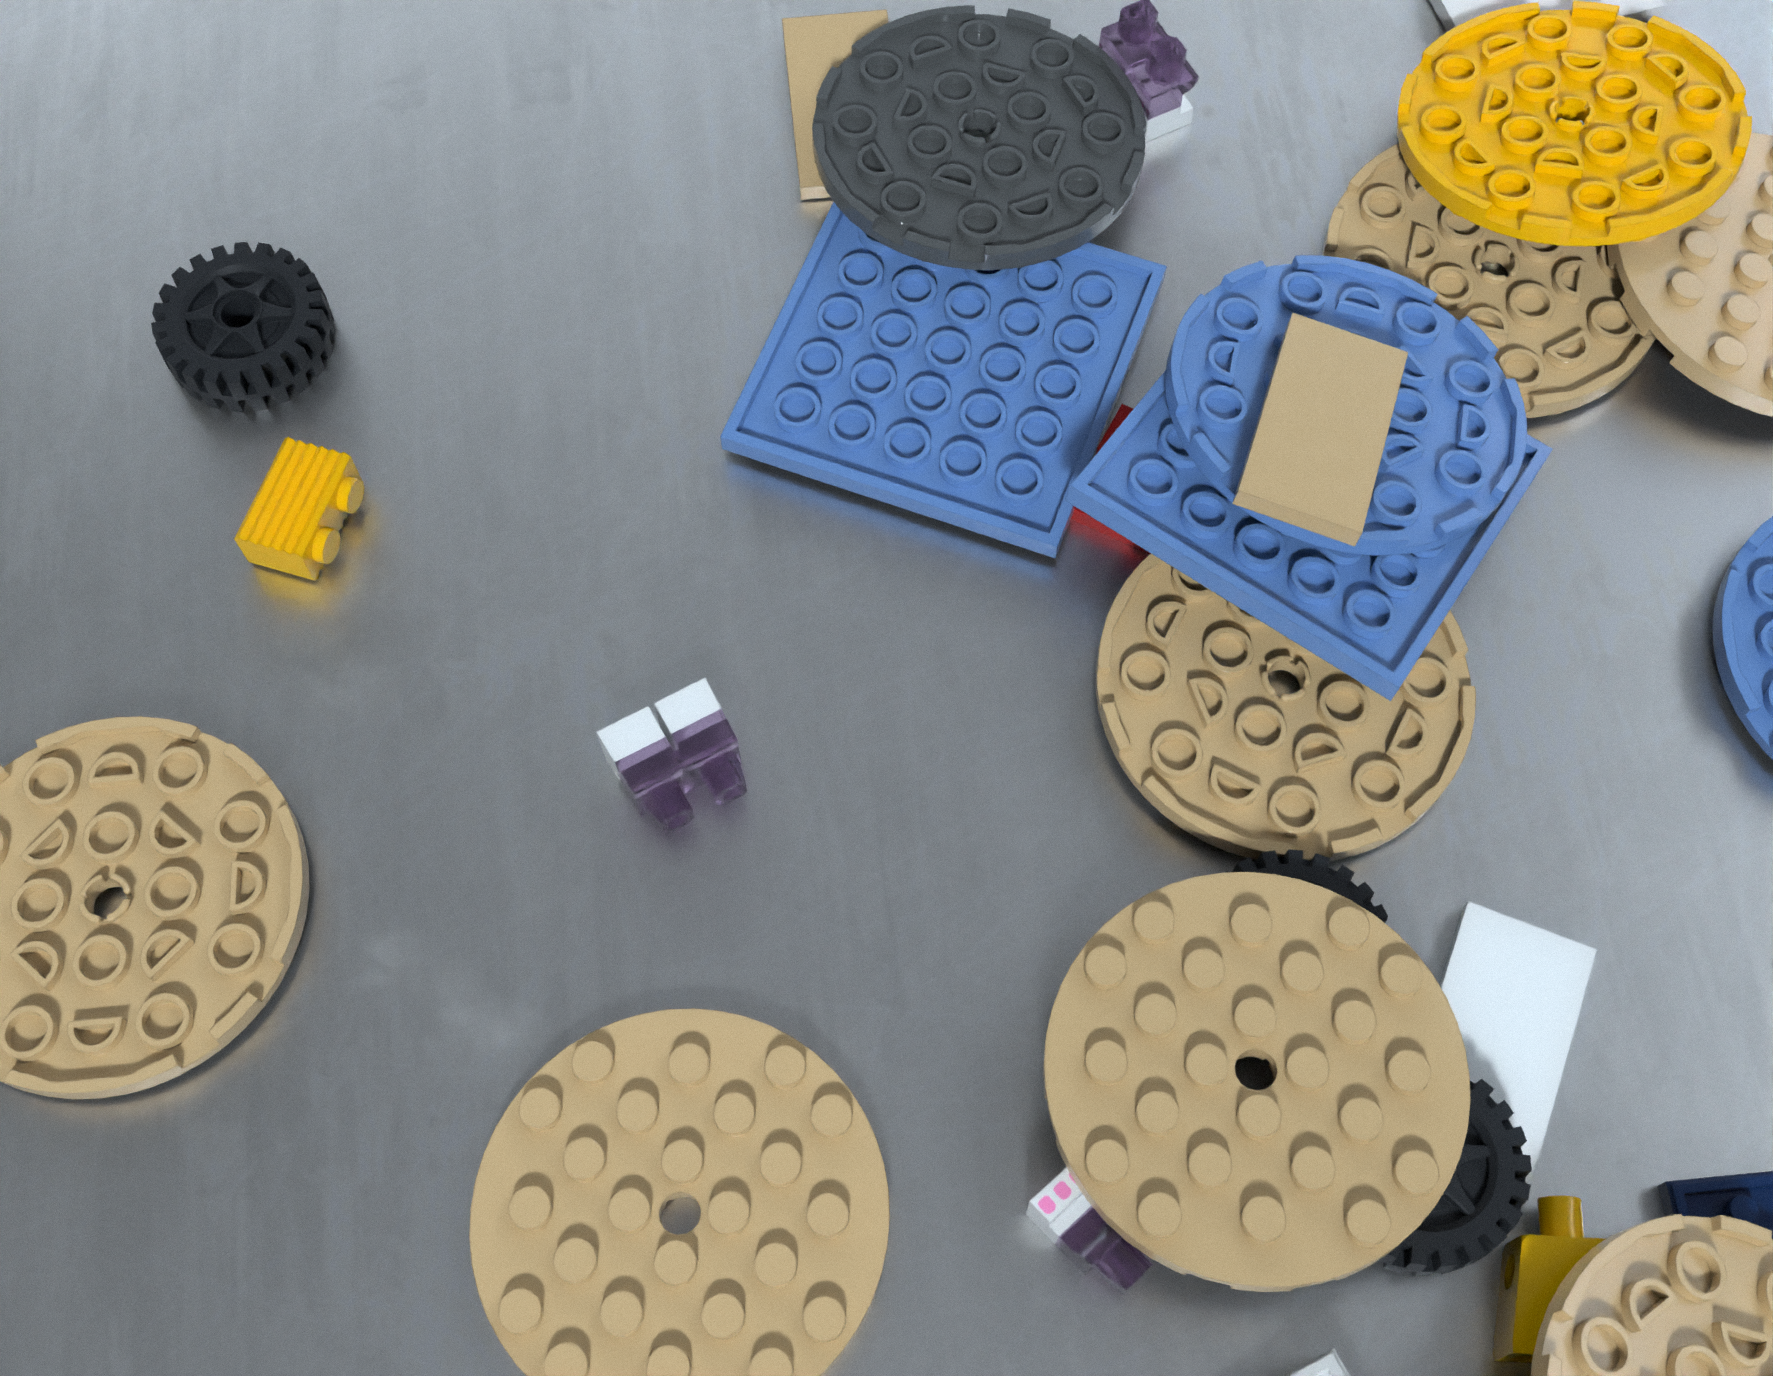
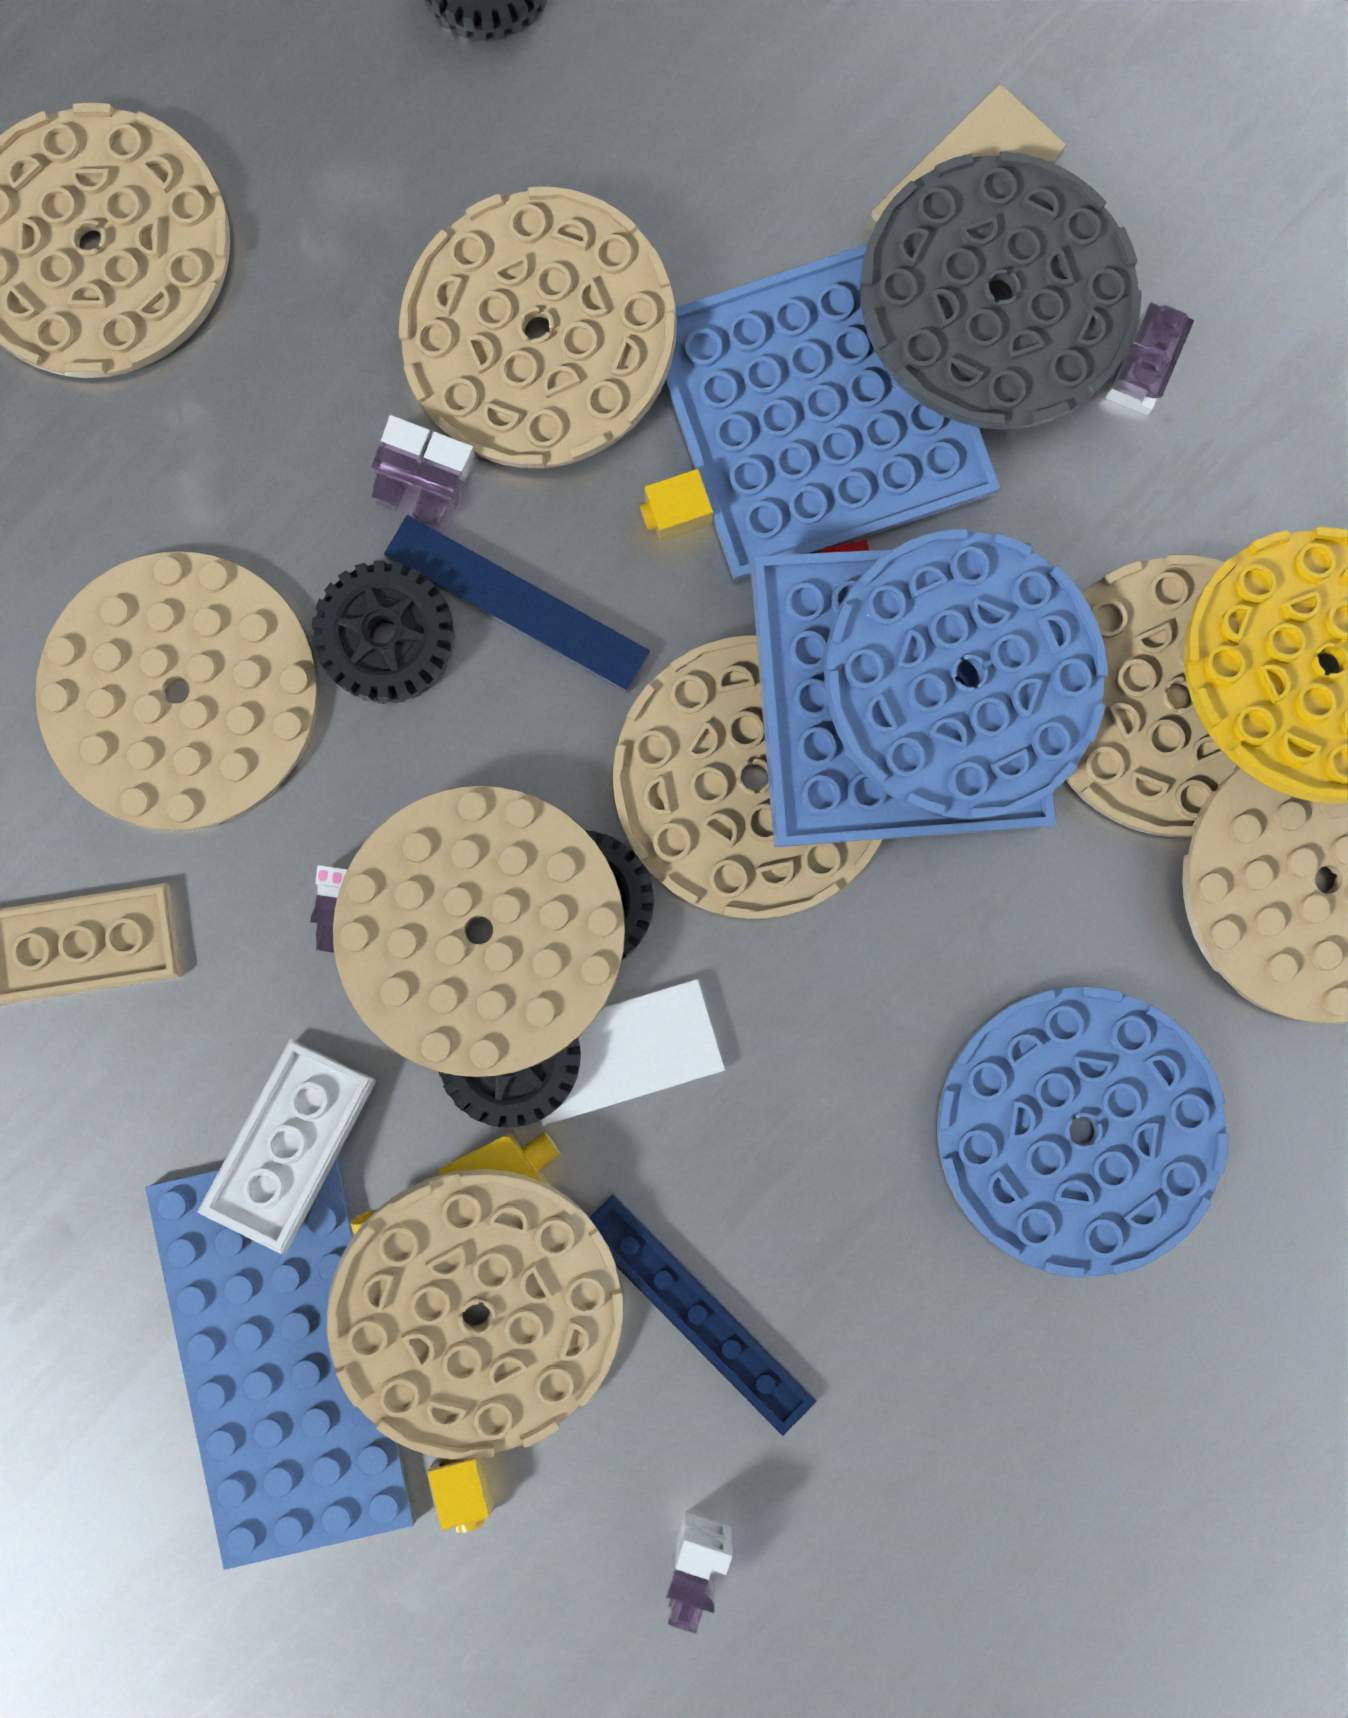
camera: 55 degrees right, 20 degrees up
yellow brick [234,437,364,581] -> none
tan tile [1232,313,1408,547] -> none
none -> black wheel [311,560,455,704]
none -> dark blue tile [384,515,650,693]
none -> tan plate [399,187,677,468]
none -> yellow brick [639,469,713,542]

